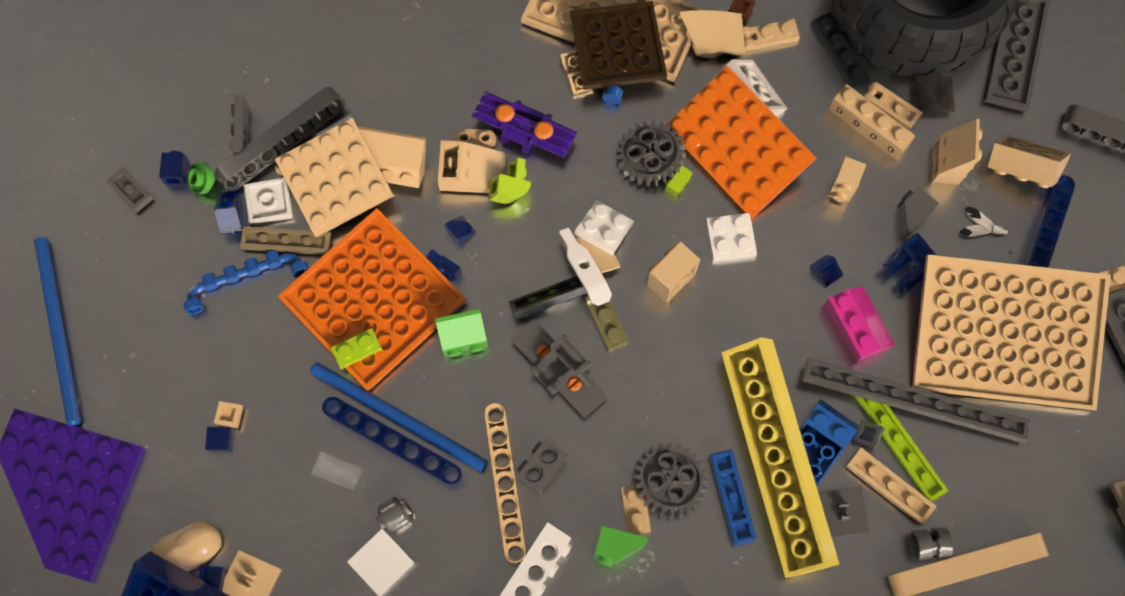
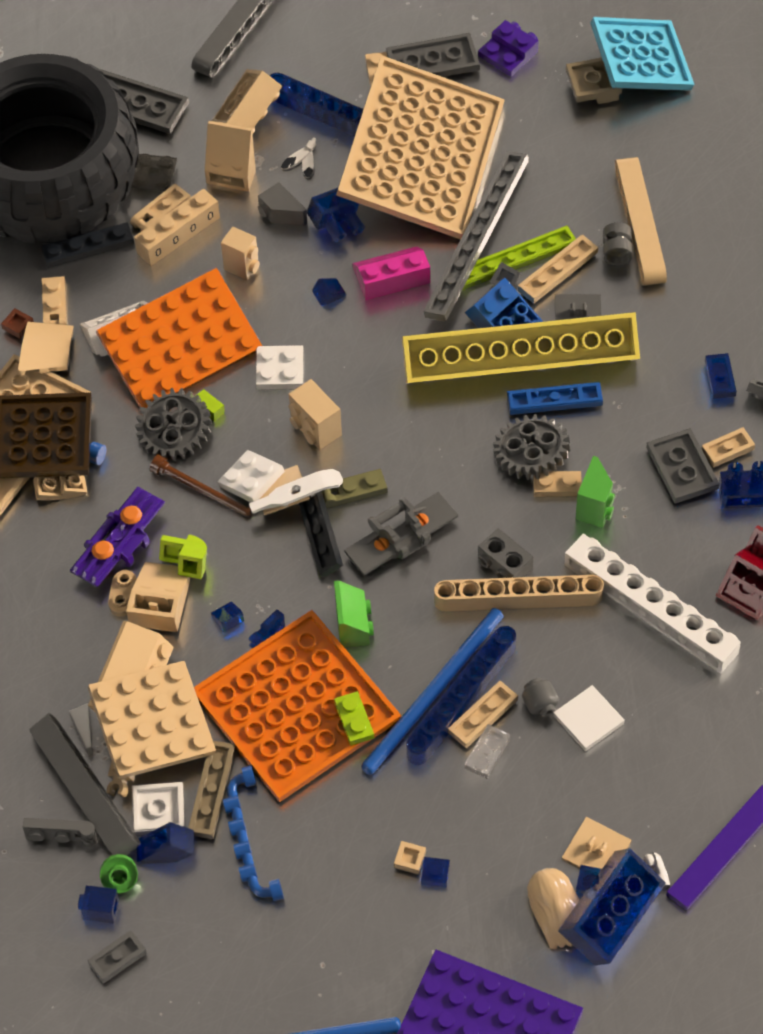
camera: 80 degrees left, 15 degrees down
none -> reddish brown piece [149,455,251,517]
none -> tan plate [448,681,518,748]

